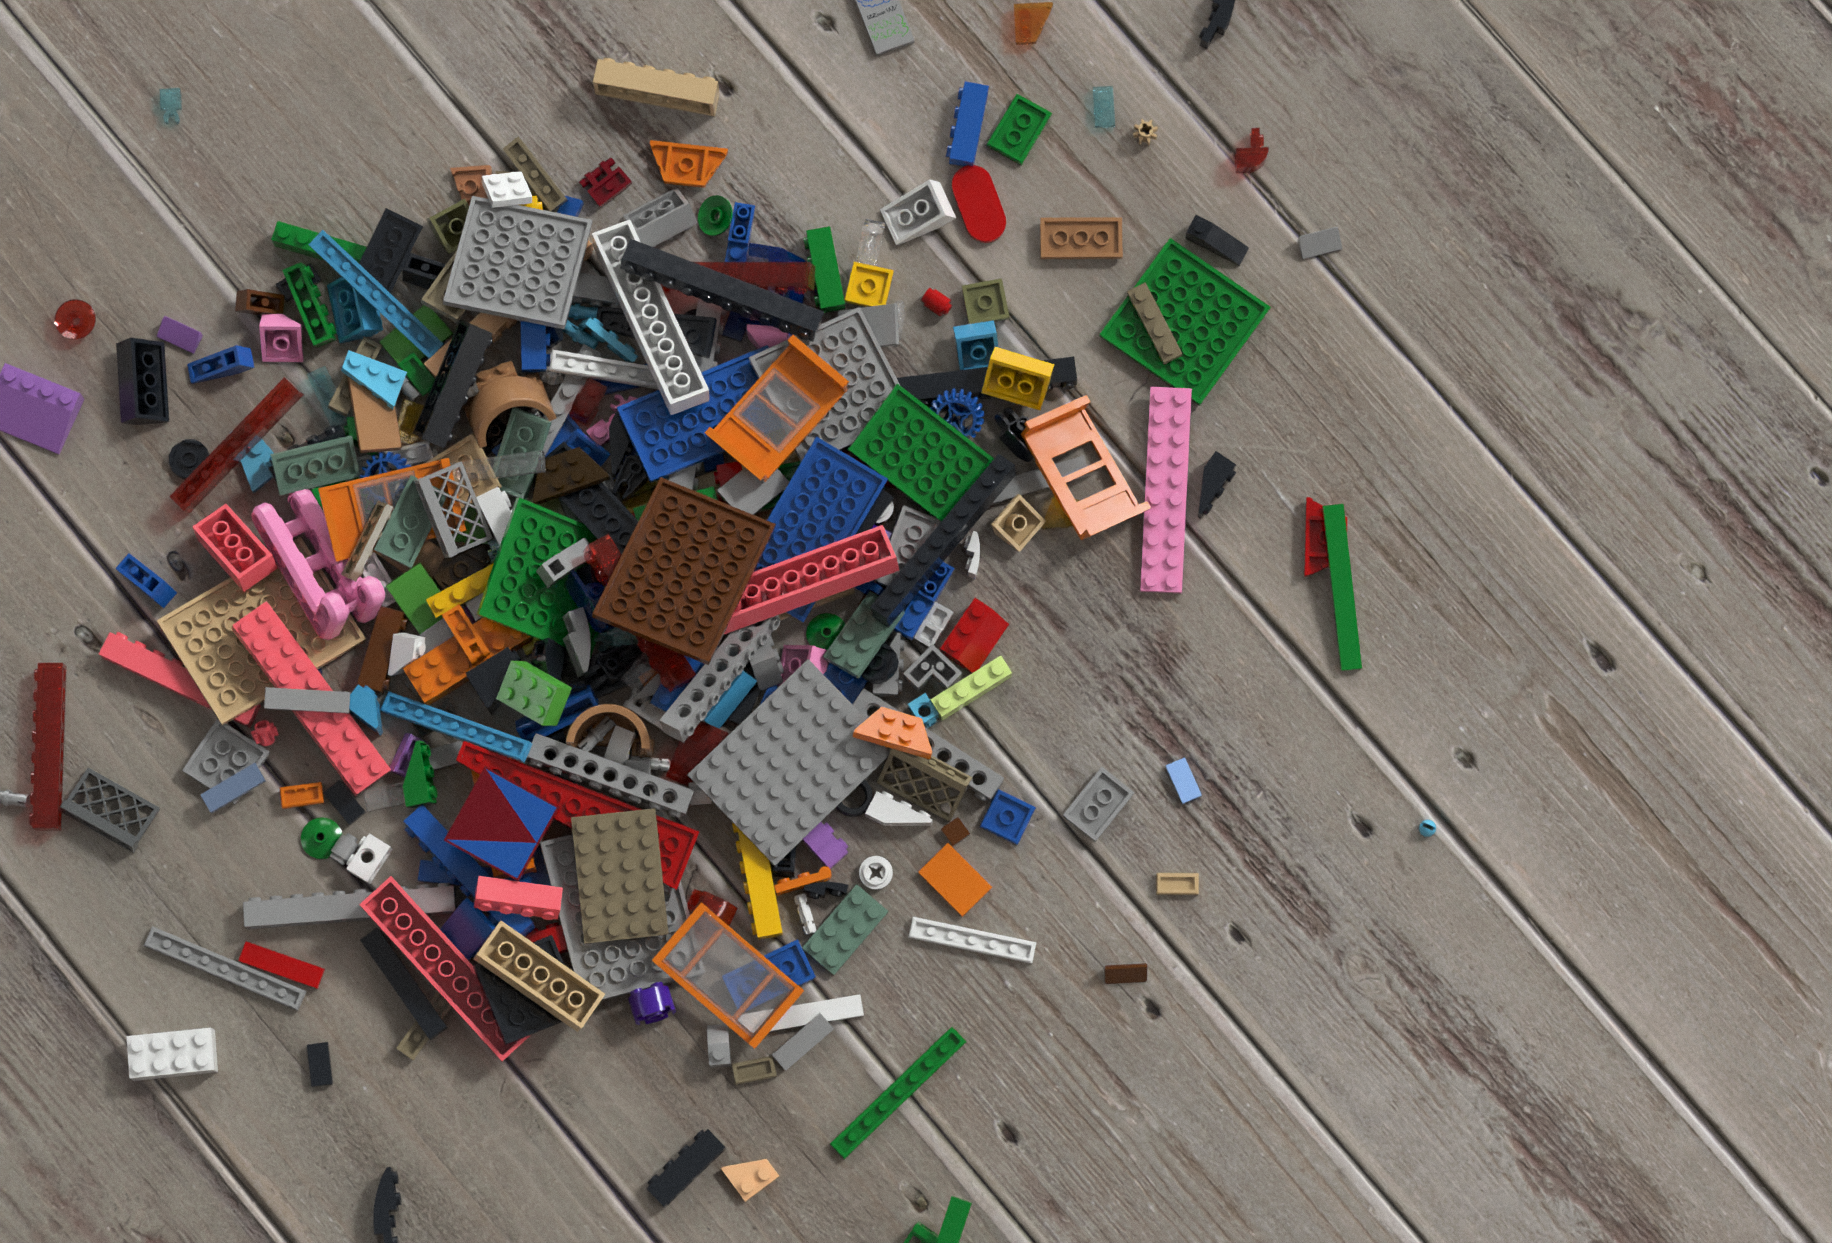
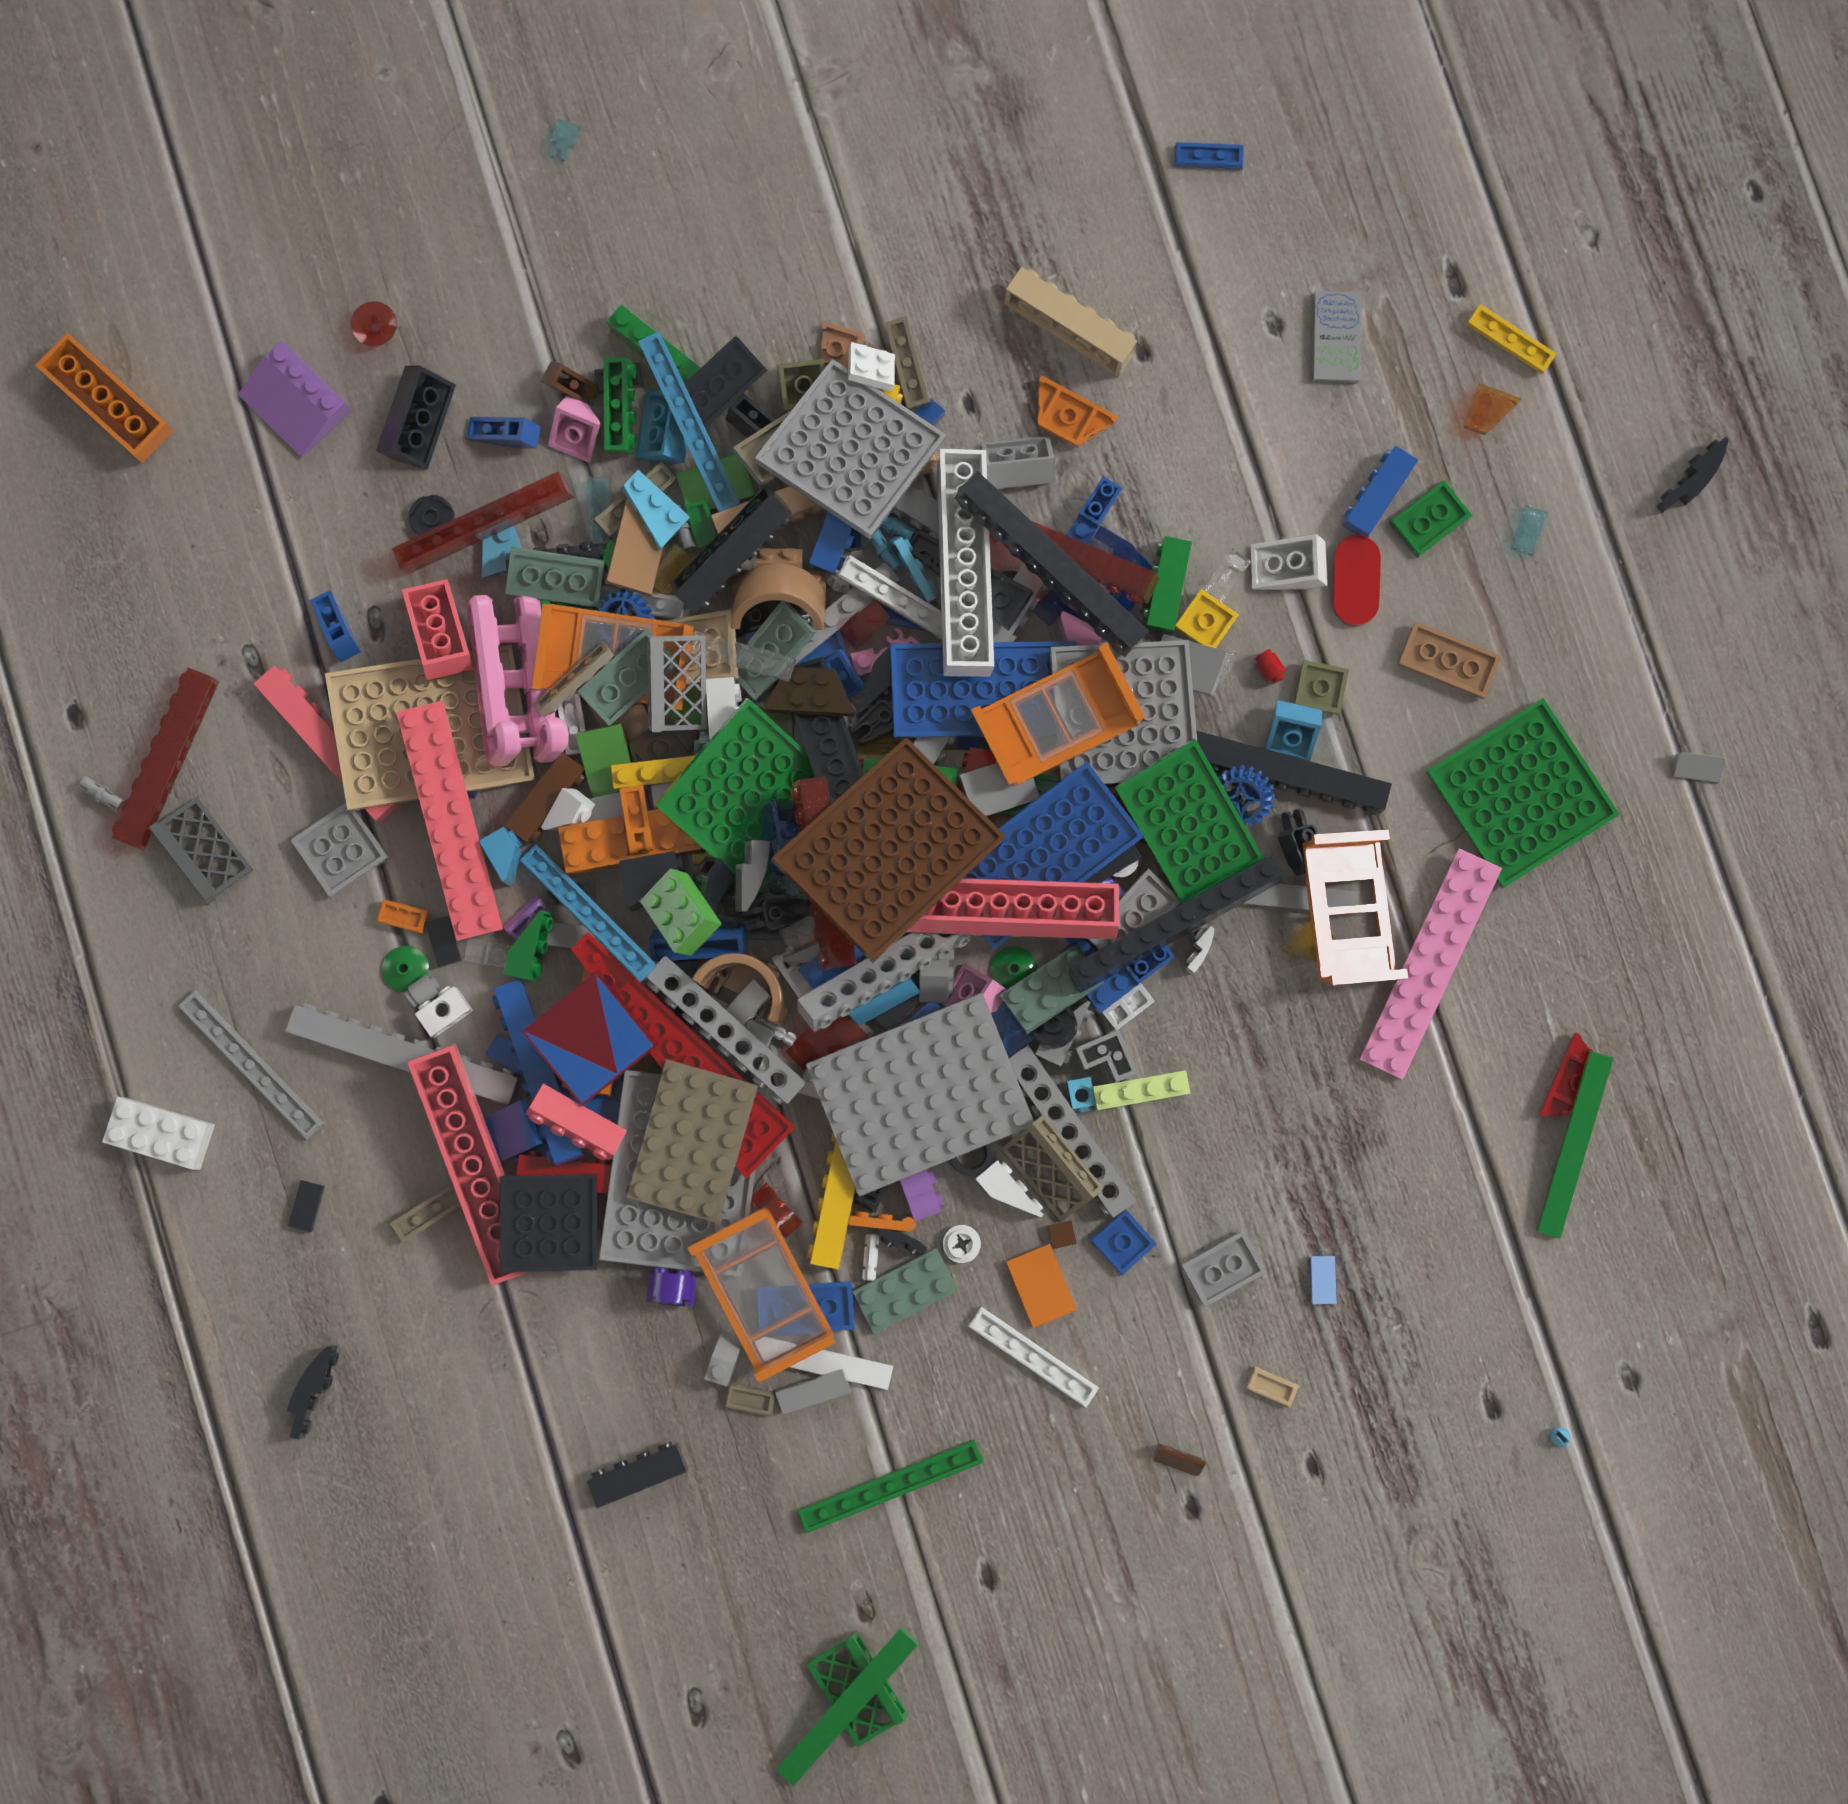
camera: 20 degrees right, 5 degrees up
medium lavender slope [157,316,203,354] -> none
sand blue tile [201,763,266,813] -> none
red tile [238,941,325,989] -> none
coral gear [251,720,279,746] -> none
light grey tile [264,687,350,714] -> none
black tile [360,928,448,1040] -> none
tan brick [473,921,605,1032] -> none
light grey slope [536,538,597,588] -> none
light grey pin [577,715,616,752] -> none
dark red plate [579,157,632,208] -> none
green dish [698,195,733,236] -> none
light nougat wing [721,1159,780,1202] -> none
wing [853,707,932,759] -> none
red slope [940,598,1009,674] -> none
yellow slope [981,347,1054,410] -> none
tan slope [991,494,1046,552] -> none
dark tan plate [1127,282,1182,364] -> none
tan gear [1133,119,1158,145] -> none
black slope [1185,215,1249,266] -> none
black slope [1198,451,1237,518] -> none
clear red brick [1235,128,1269,174] -> none

